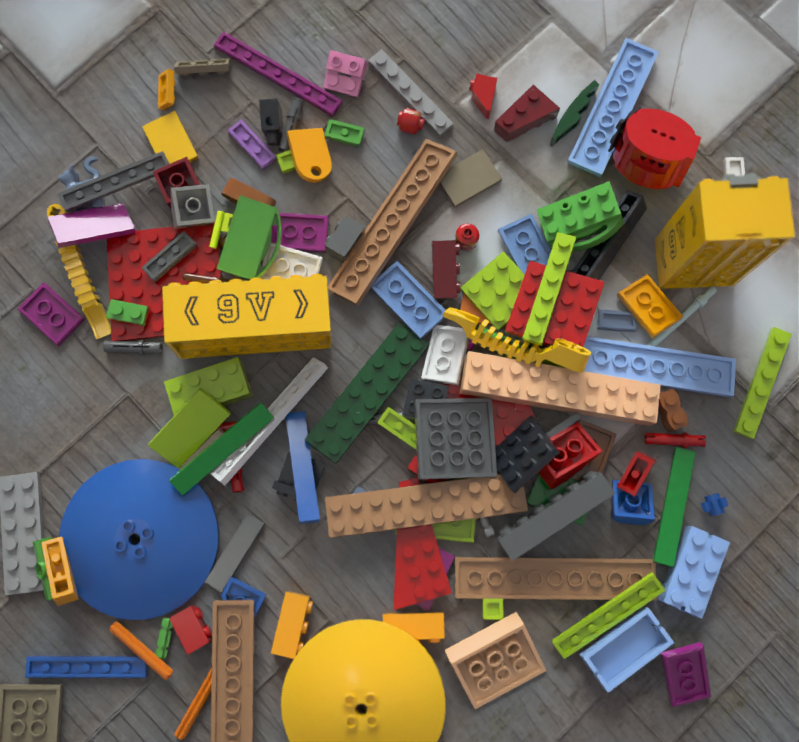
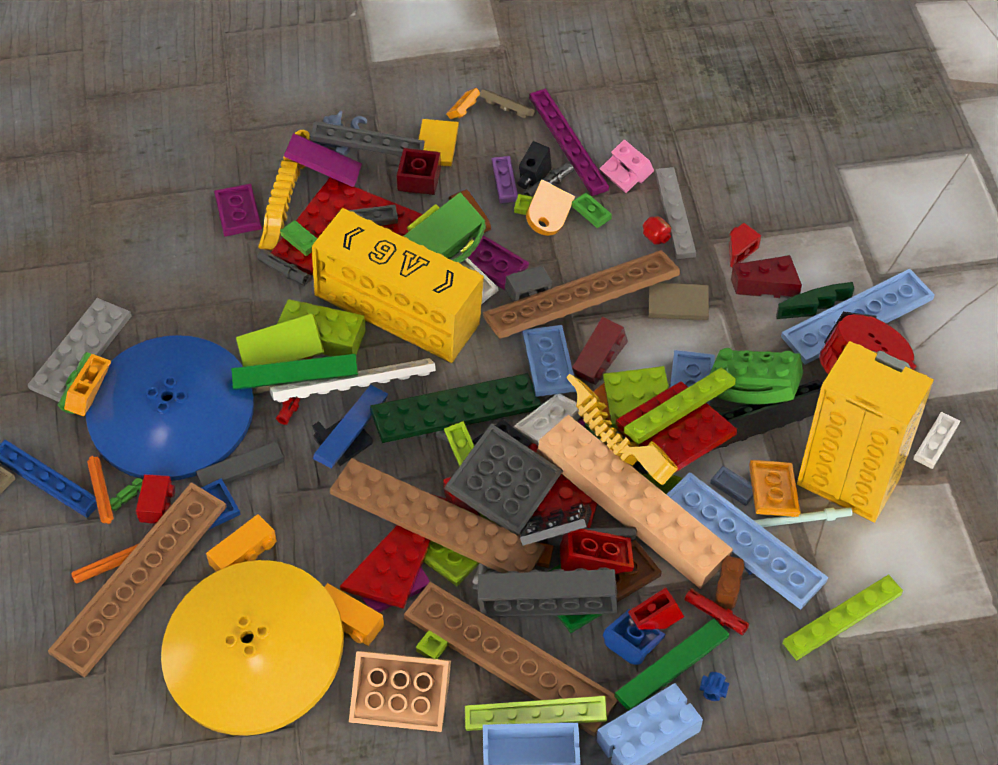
camera: 30 degrees right, 25 degrees down
light grey slope [171,184,215,229] -> none
red head [455,223,480,251] -> none

